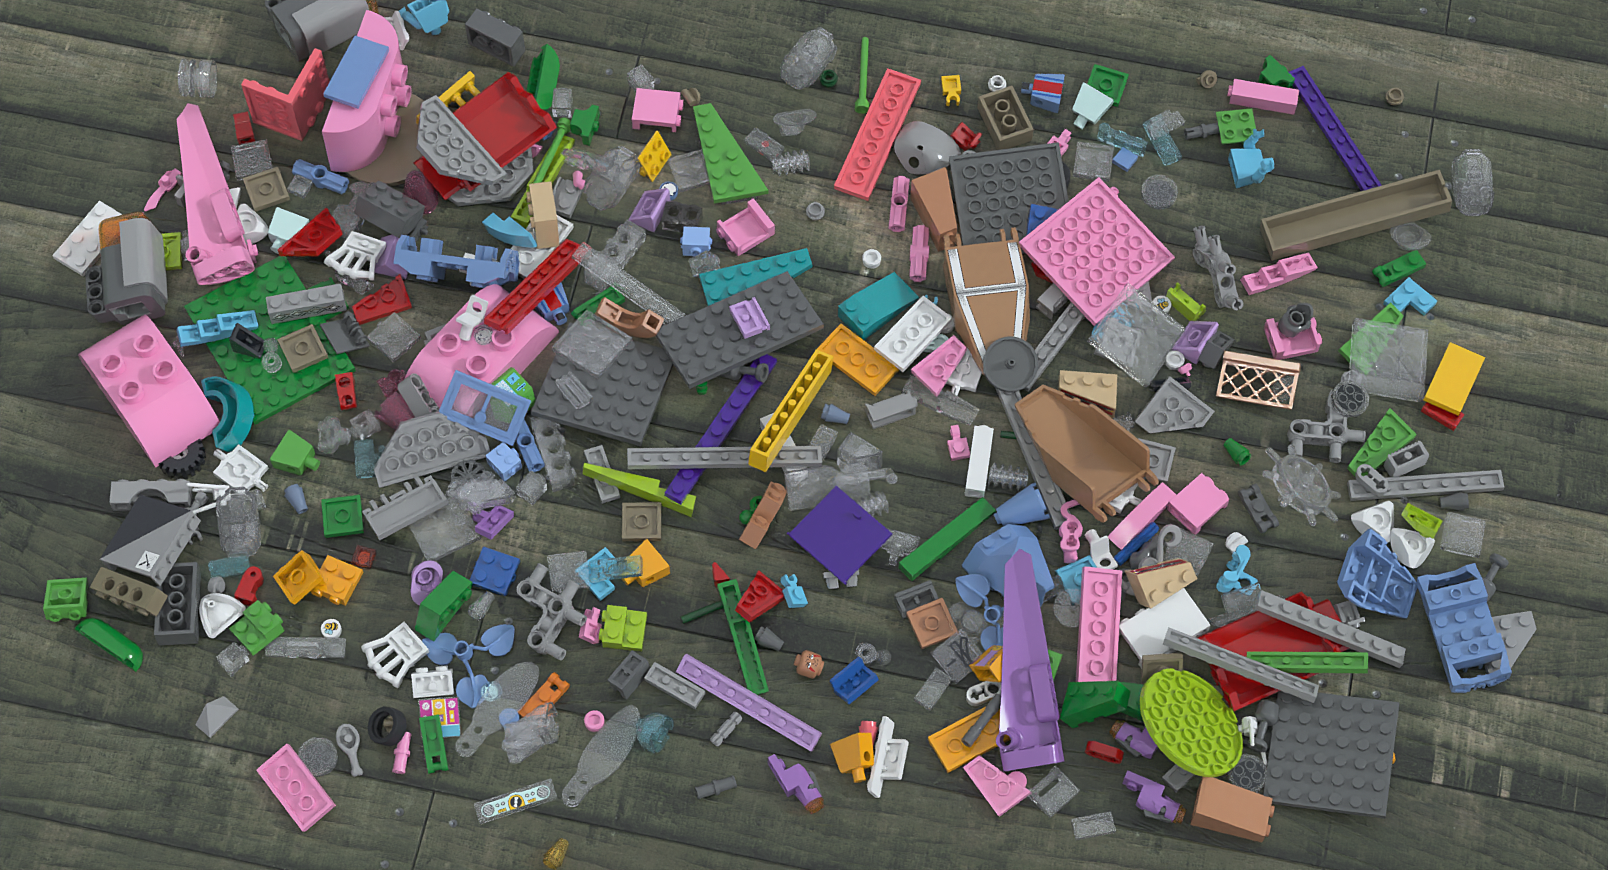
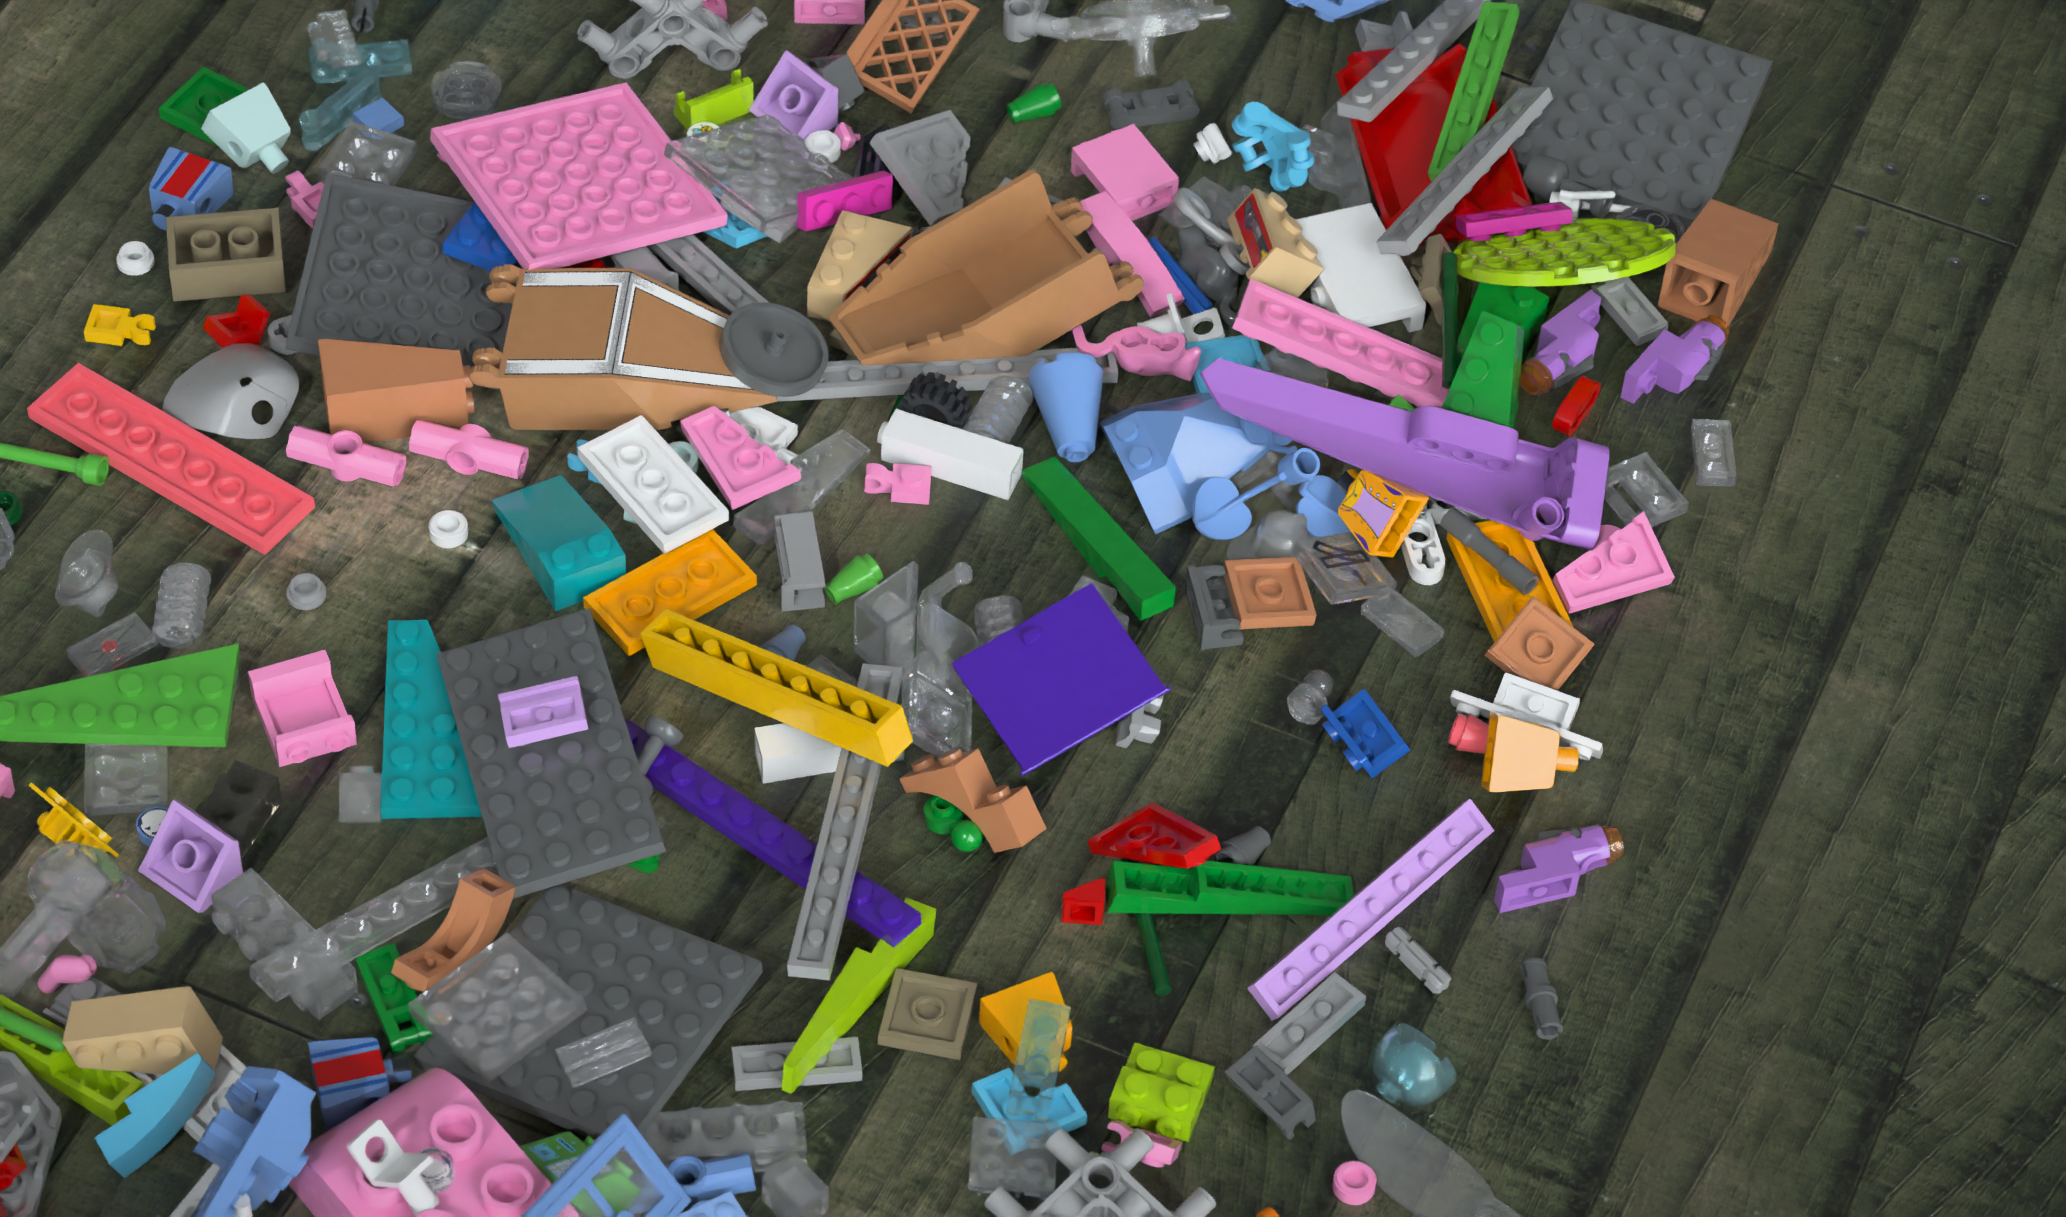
camera: 80 degrees left, 15 degrees down
red plate [484,239,589,335] -> none
light blue head [680,227,712,257] -> none
medium azure plate [781,574,808,608] -> none
nougat head [794,650,824,679] -> none
none -> dark pink plate [797,171,893,232]
none -> bright green cone [823,553,883,605]
none -> black tyre [899,372,973,430]
none -> dark green bar [1442,252,1457,389]
none -> dark pink plate [1456,201,1573,241]
none -> nougat tile [1485,596,1594,691]

